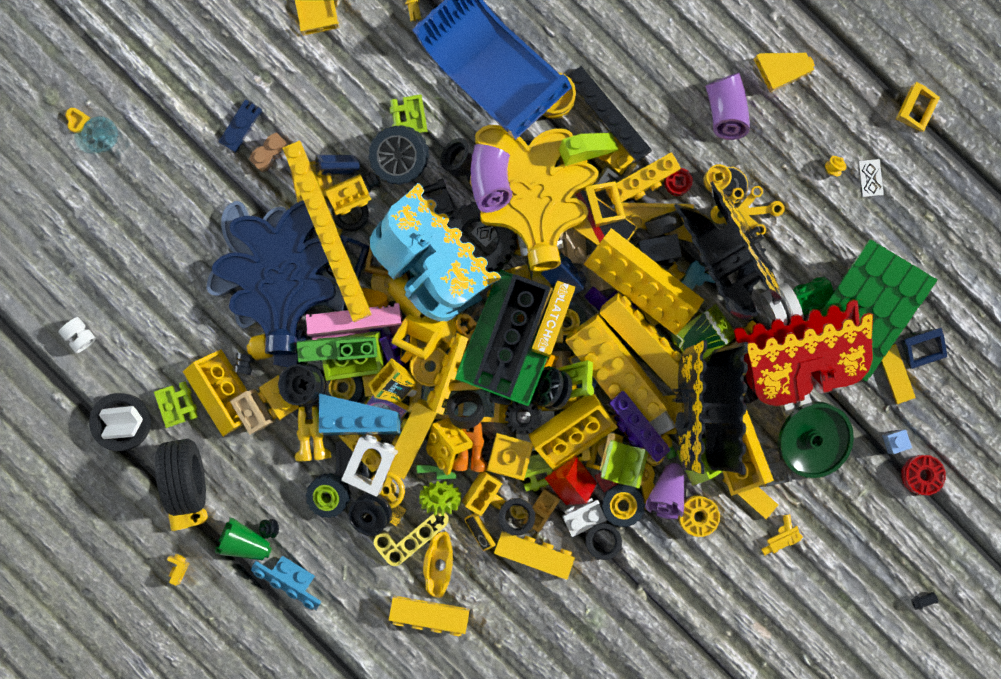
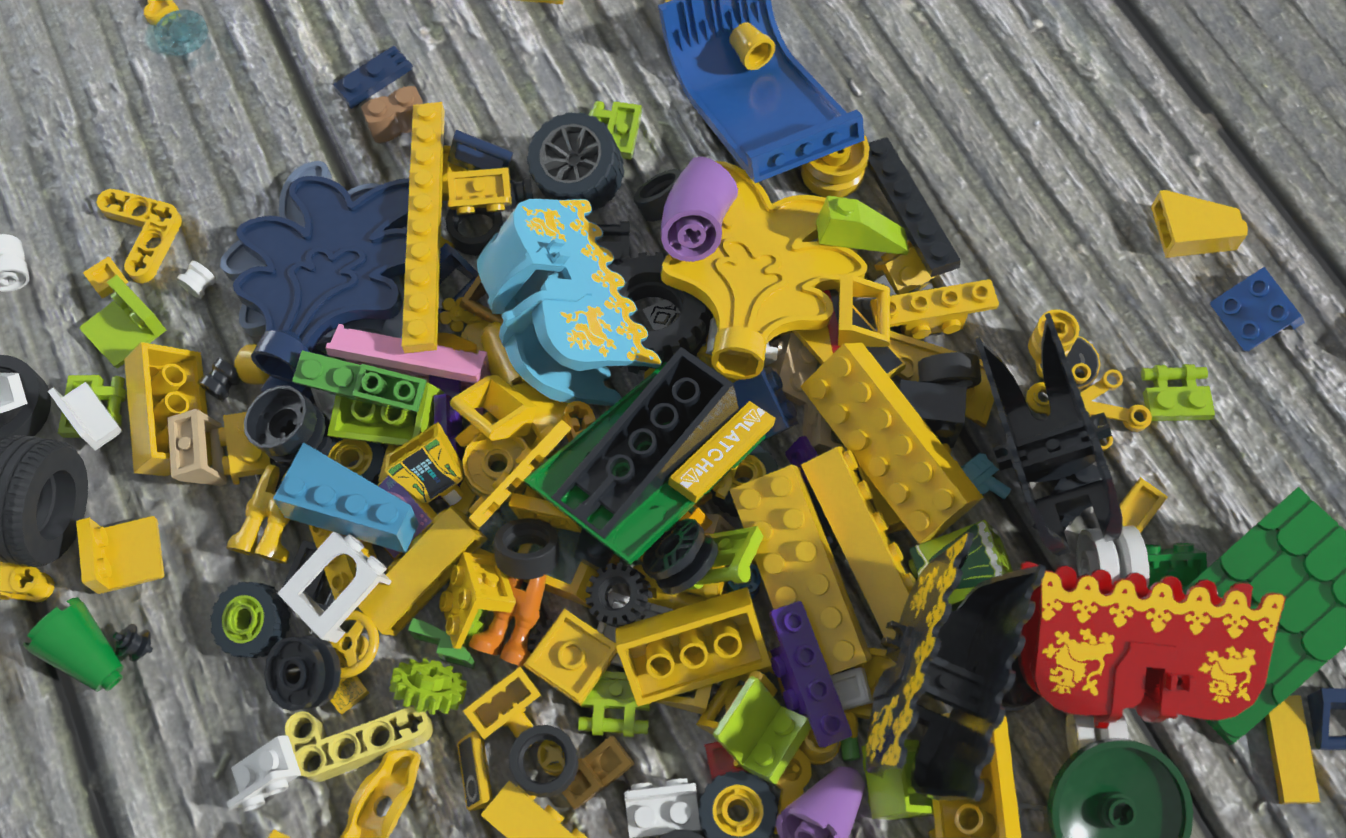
camera: 25 degrees right, 20 degrees down
dark azure bracket [251,556,321,610] -> none
red slope [545,456,597,505] -> none
red wheel [664,168,693,196] -> none
medium lavender brick [705,73,750,140] -> none
yellow wheel [825,156,846,177] -> none
white sticker [859,159,884,197] -> none
none -> white panel [48,382,123,451]
none -> yellow bracket [76,516,164,594]
none -> lime bracket [79,274,166,368]
none -> yellow plate [83,256,128,299]
none -> yellow beam [96,189,182,283]
none -> white wheel [176,261,217,299]
none -> white bracket [227,735,301,811]
none -> yellow plant [439,297,474,332]
none -> yellow piece [729,22,775,70]
none -> yellow tile [1119,477,1168,533]
none -> lime plate [1141,364,1215,421]
none -> blue bracket [1210,267,1305,352]

